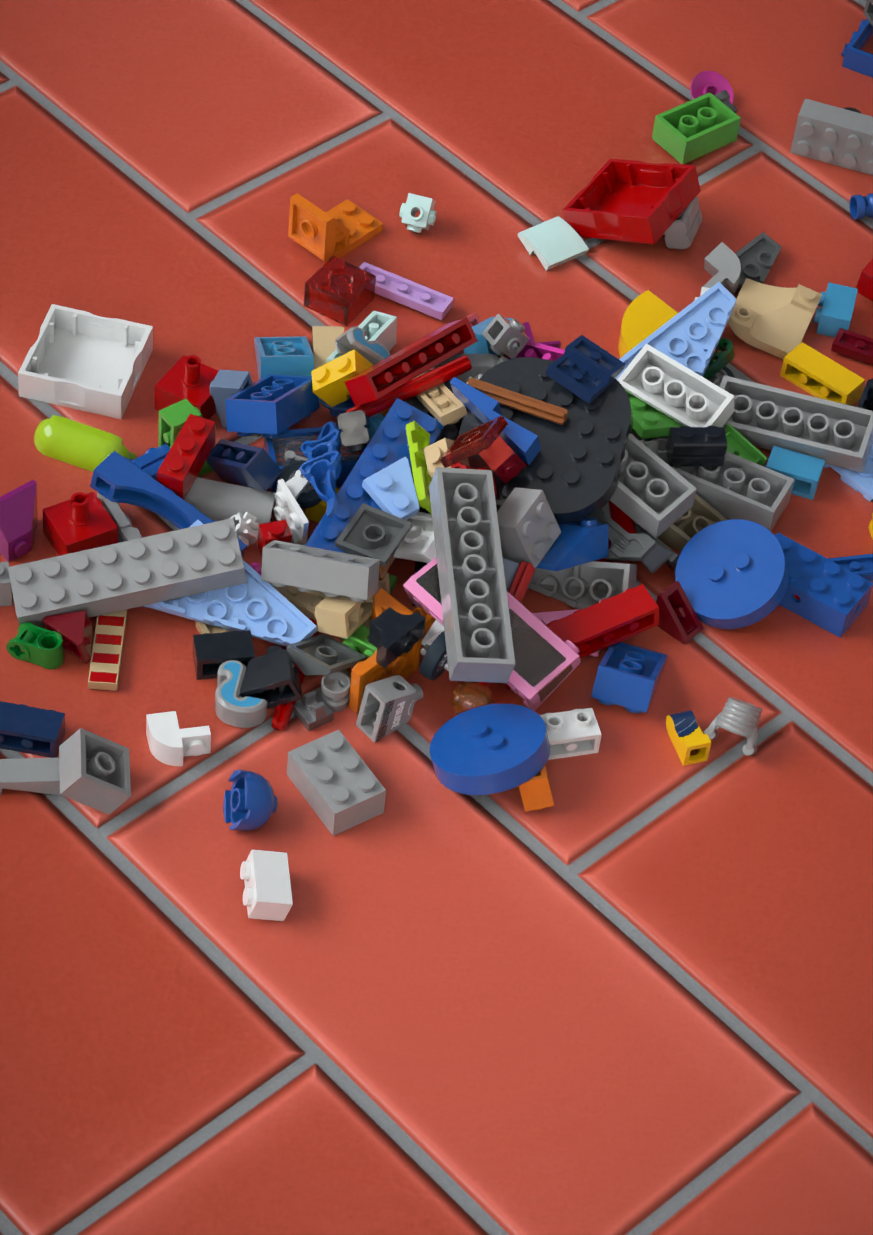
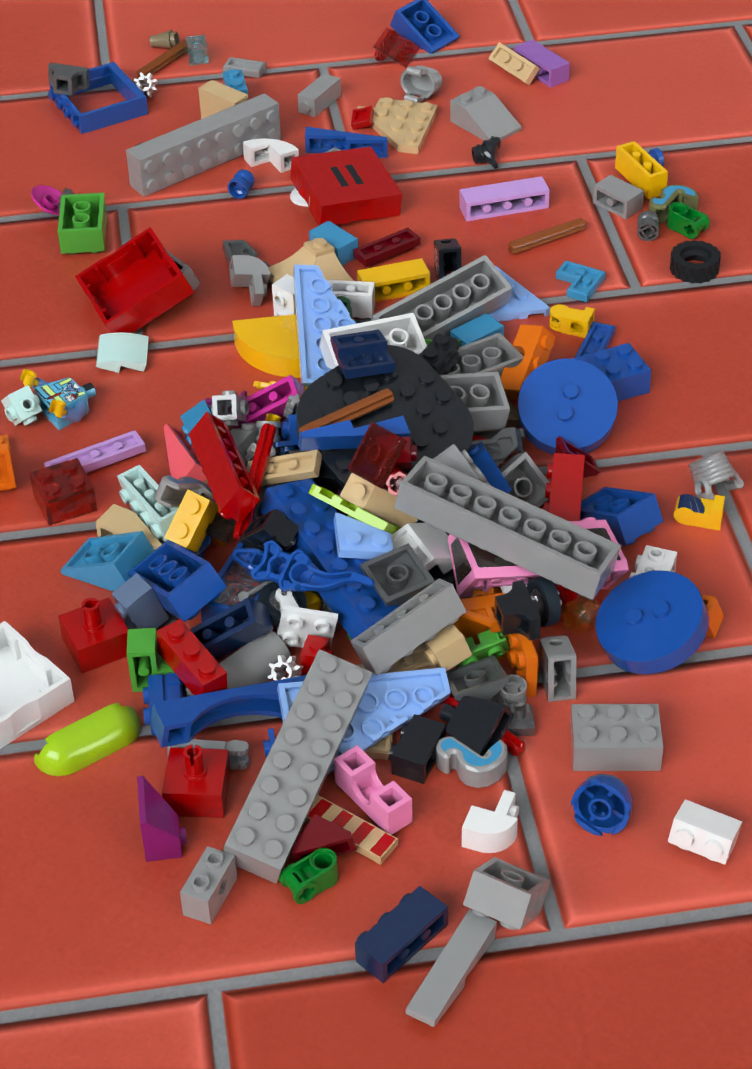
camera: 50 degrees left, 5 degrees down
none -> torso [20,369,96,430]
none -> white brick [329,280,375,318]
none -> bright pink arch [334,745,413,835]
none -> orange arch [500,324,556,400]

